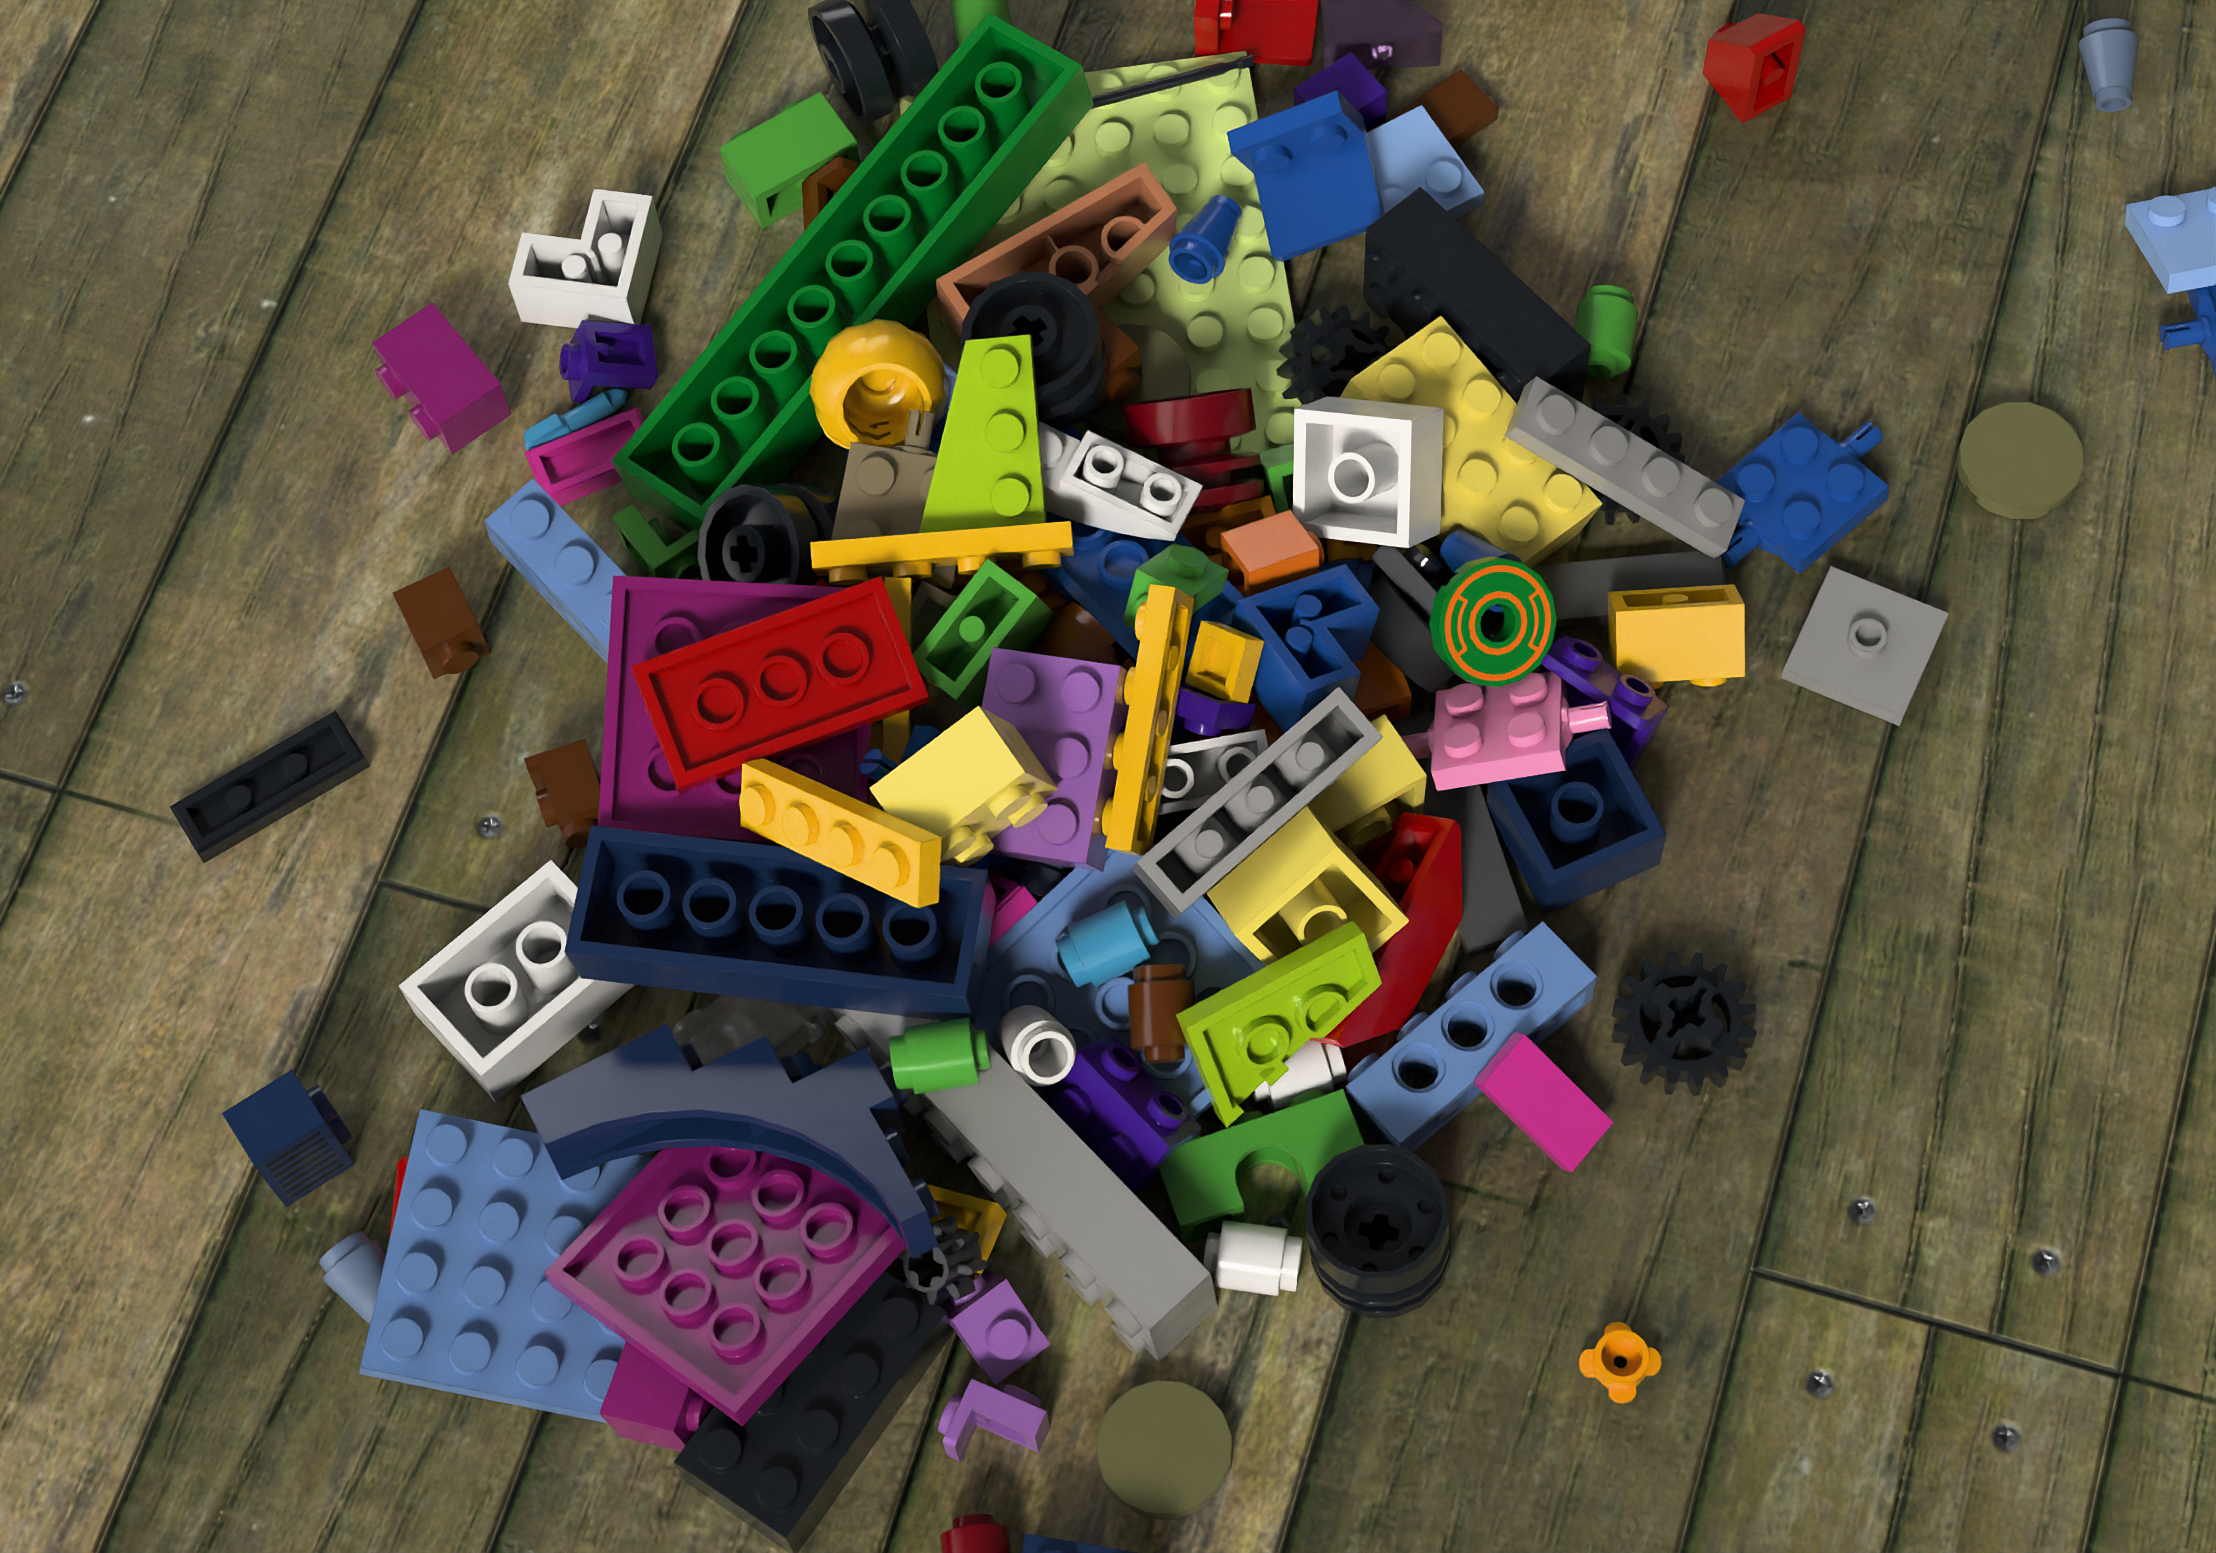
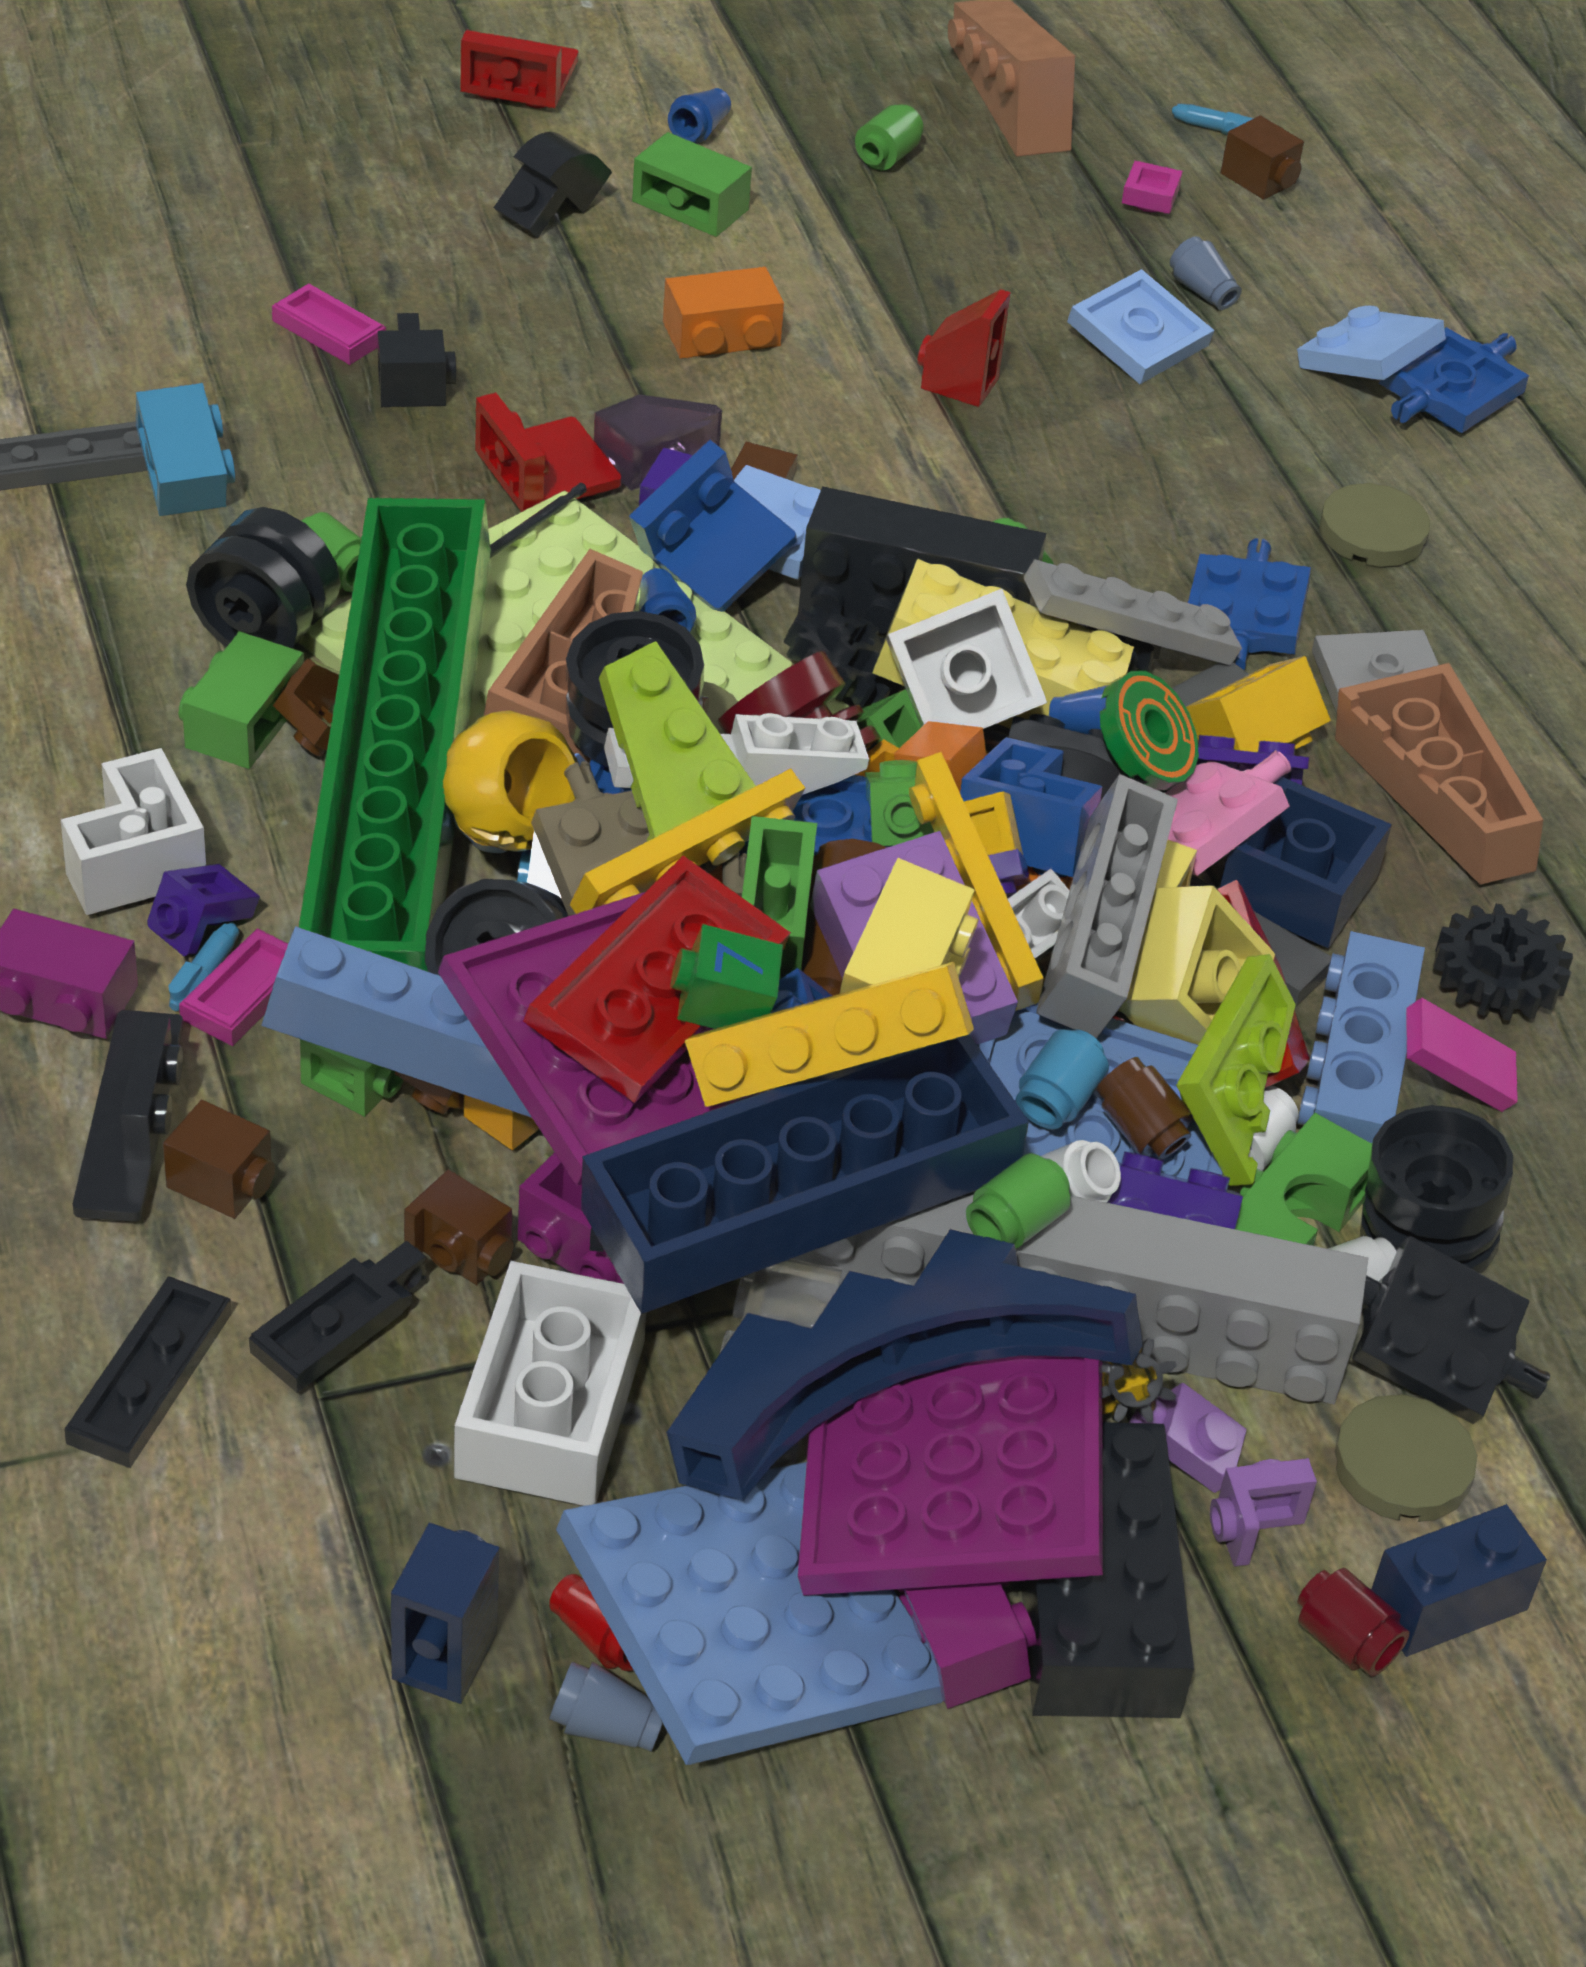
camera: 45 degrees left, 20 degrees down
none -> black bracket [72,1010,183,1222]
none -> black hinge [249,1241,427,1393]
none -> green brick [671,924,783,1029]
none -> light blue plate [1067,269,1215,384]
none -> nougat wedge [1335,663,1543,885]
none -> black plate [1352,1236,1550,1424]

